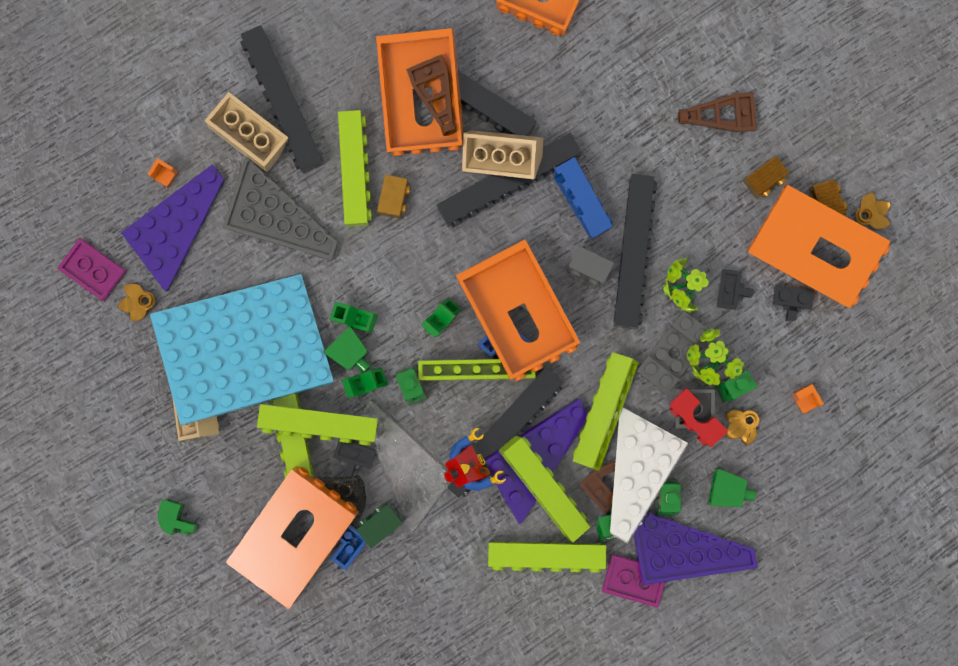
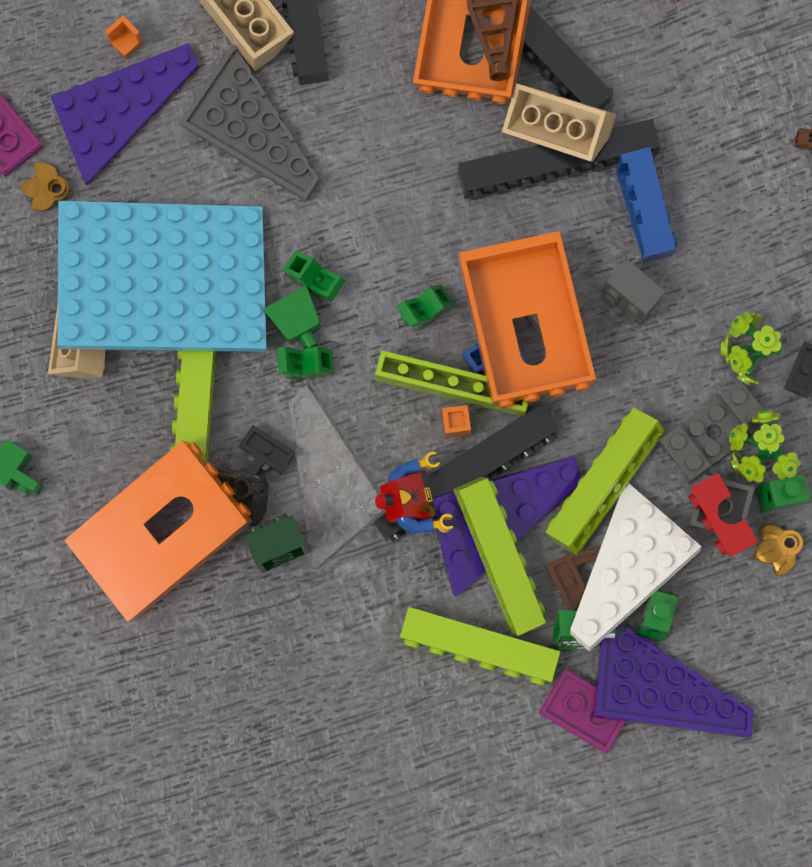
camera: 15 degrees right, 5 degrees down
lime brick [257,404,378,446] -> none
blue brick [330,524,367,571] -> none
lime brick [338,110,372,227] -> none
pearl gold brick [377,174,411,219] -> none
green torso [395,365,427,406] -> none
black brick [613,174,657,329] -> none
green torso [707,469,756,507] -> none
none -> orange panel [442,405,471,439]

